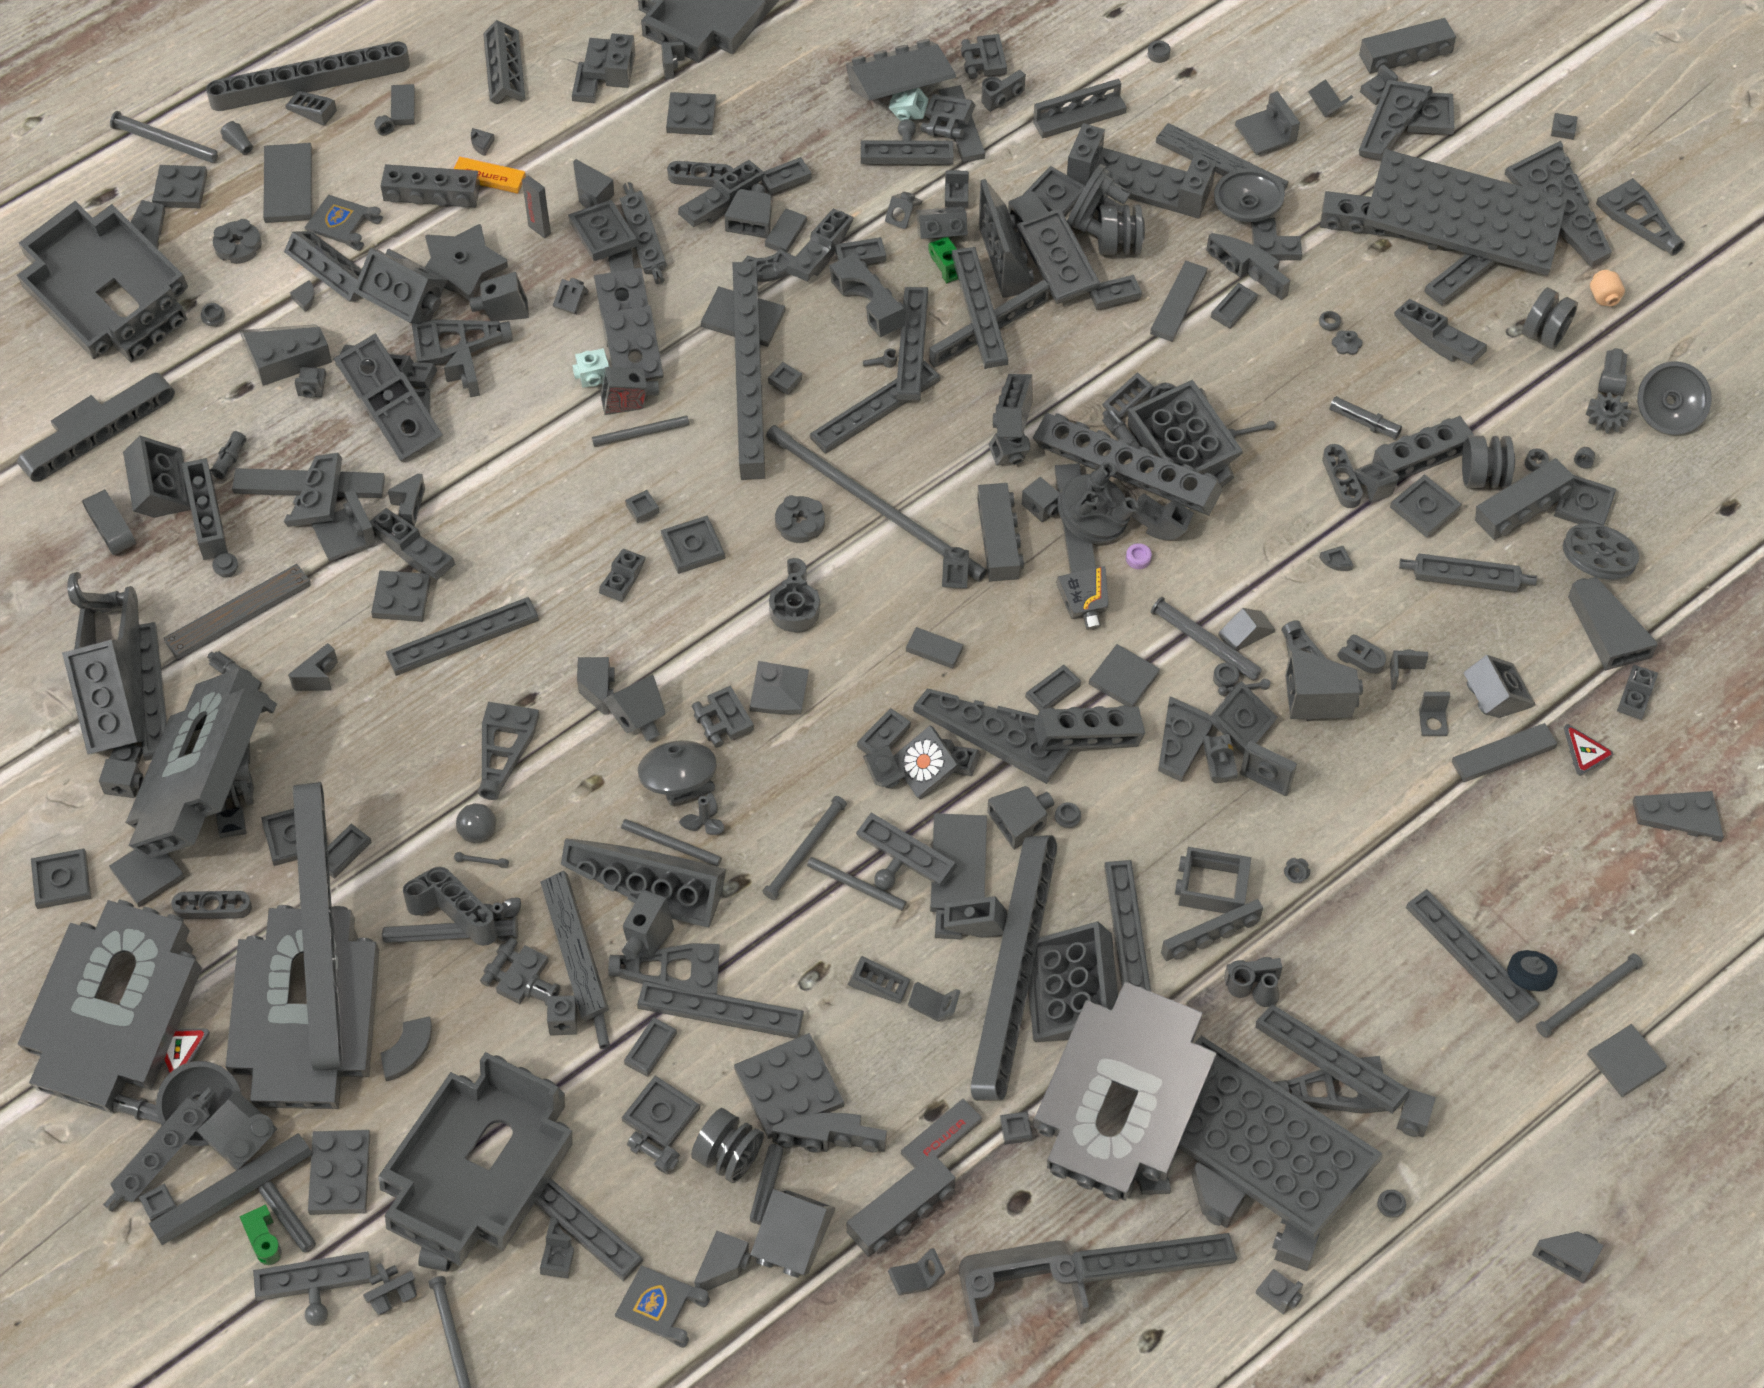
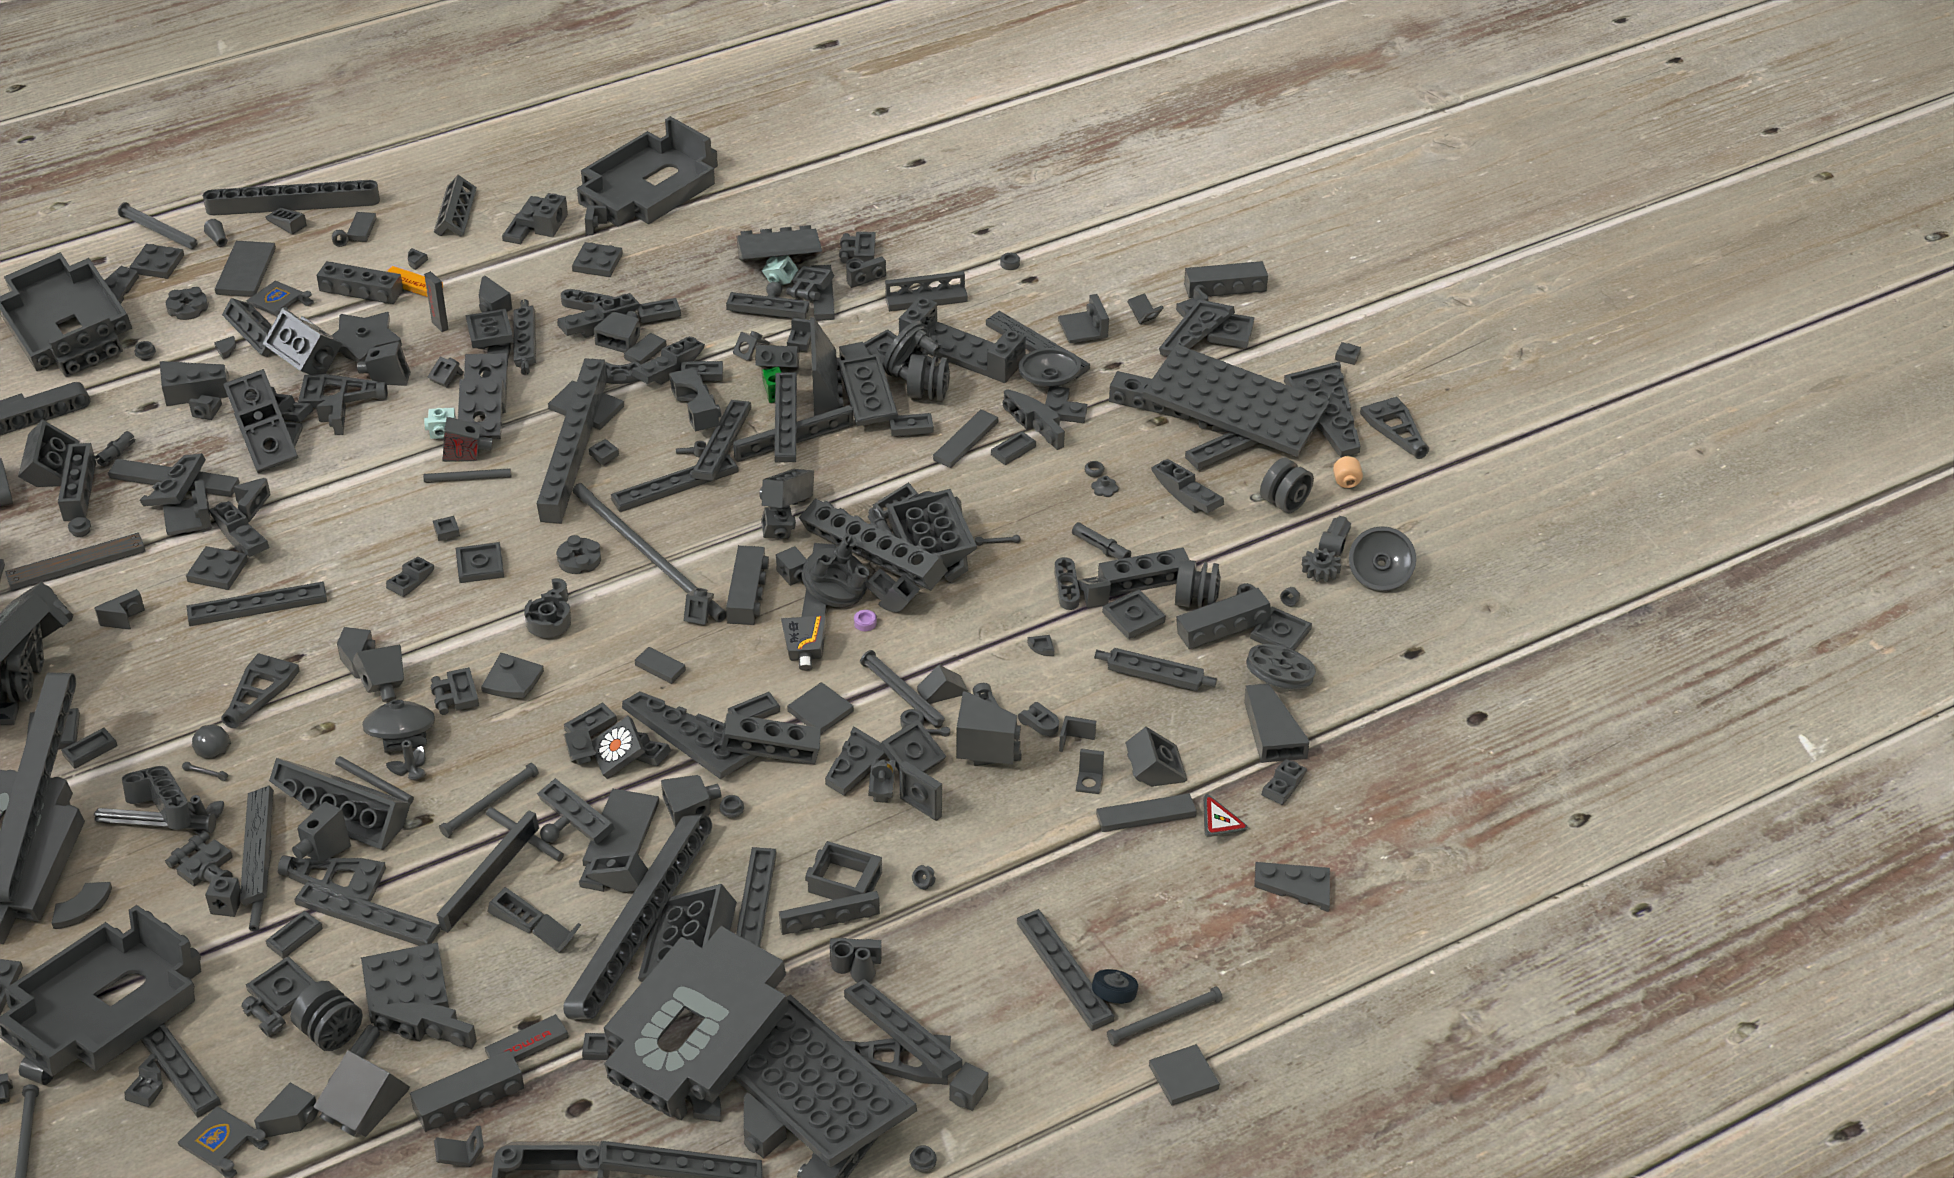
camera: 10 degrees right, 15 degrees down
none -> tile [437,810,539,933]

